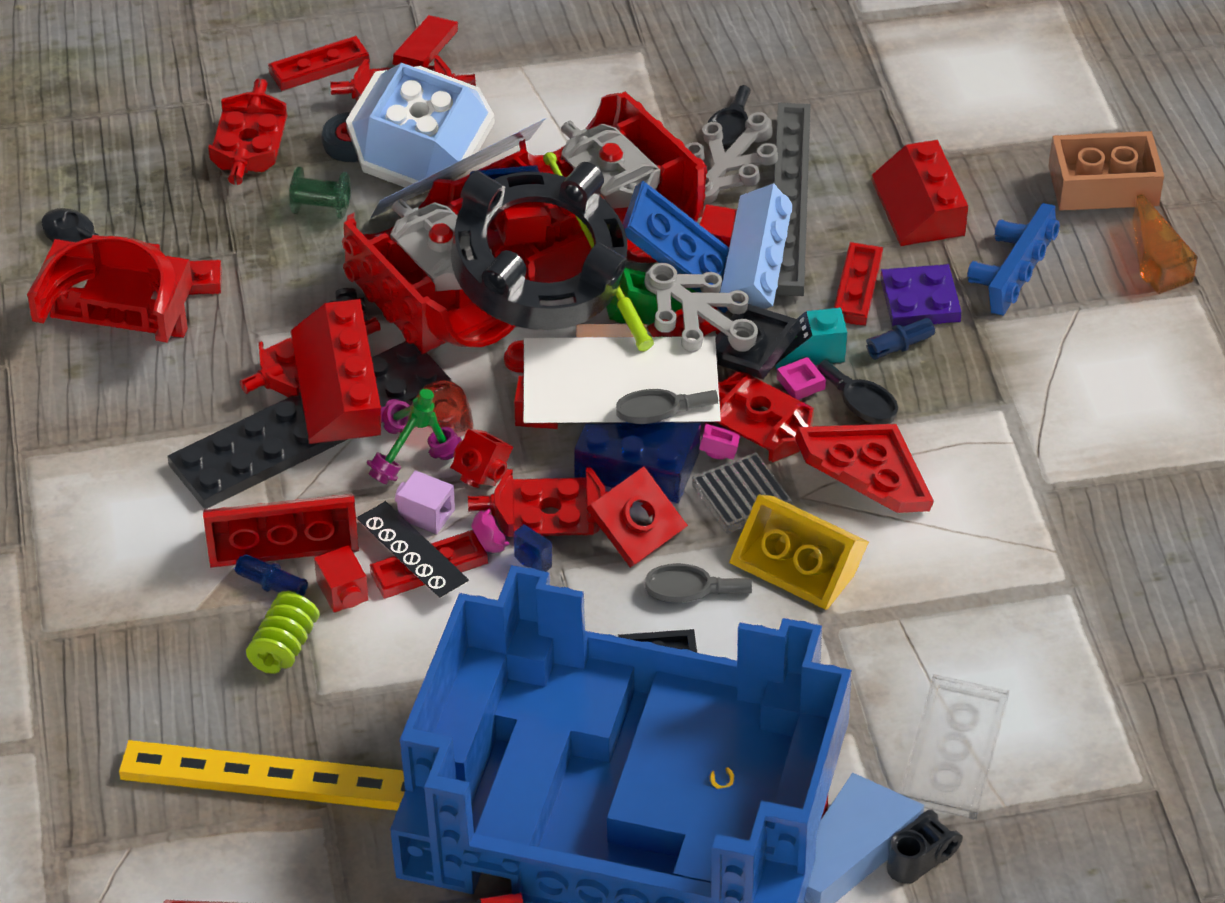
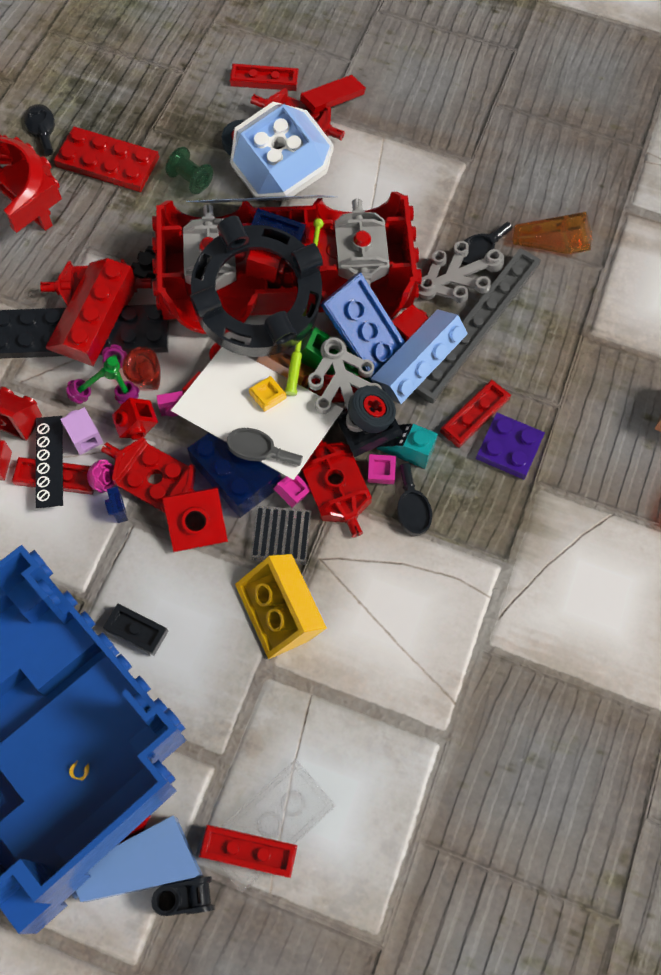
camera: 30 degrees right, 20 degrees up
red plate [188,260,222,295] -> none
red plate [208,79,288,185] -> none
dark grey piece [645,563,752,602] -> none
red plate [794,424,934,513] -> none
dark blue axle [866,318,935,360] -> none
red slope [871,140,968,246] -> none
blue plate [967,203,1060,316] -> none
none -> red plate [54,126,159,192]
none -> dark pink plate [156,391,184,417]
none -> red tile [199,825,298,878]
none -> yellow tile [249,376,286,412]
none -> black bush [348,385,396,433]
none -> clear orange slope [512,212,592,254]

